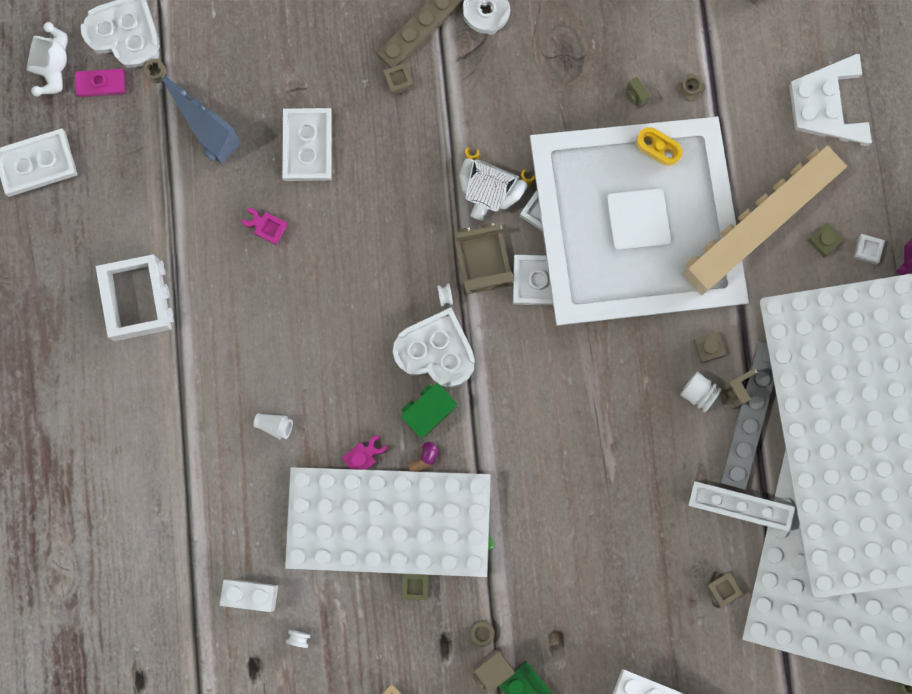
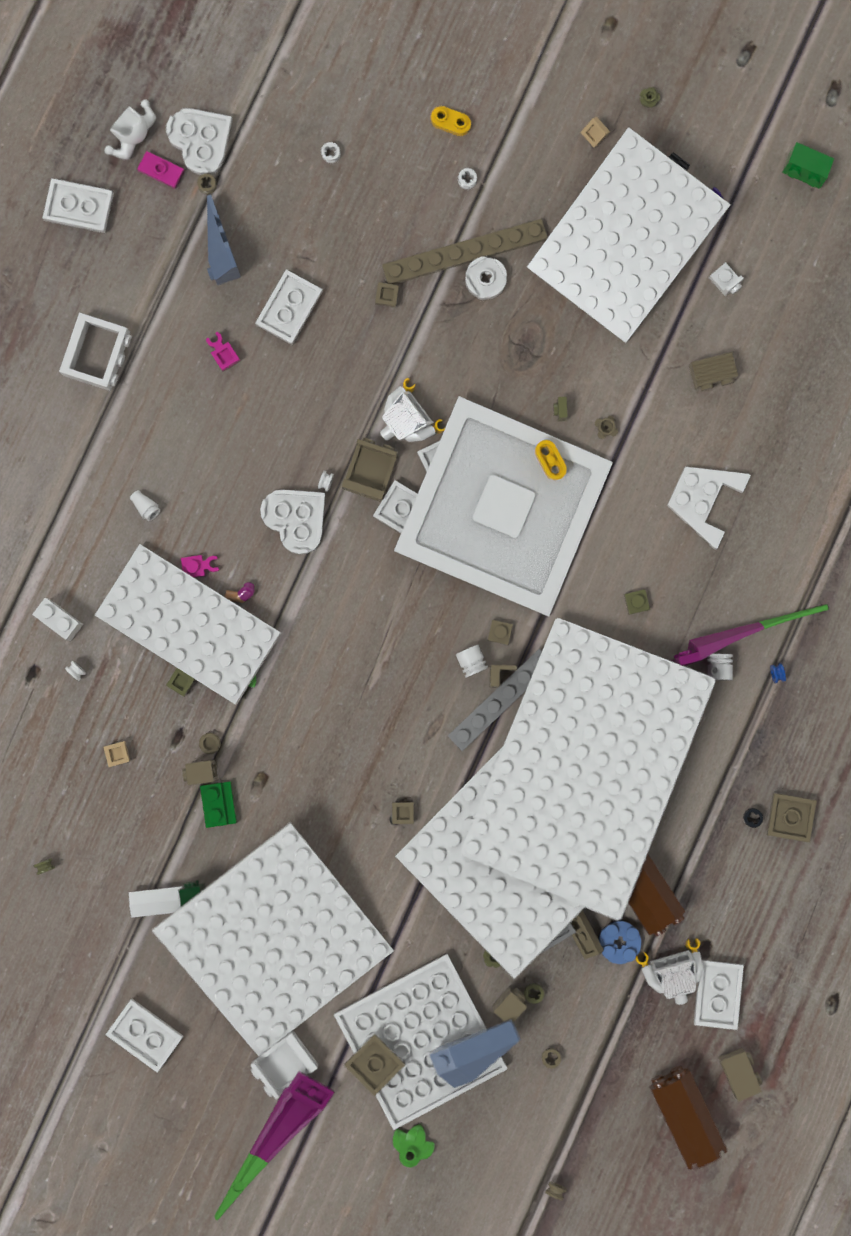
camera: 30 degrees right, 5 degrees up
green brick [400,382,458,440] -> none
tan brick [682,145,848,295] -> none
white plate [688,481,795,532] -> none
white tile [853,234,885,265] -> none

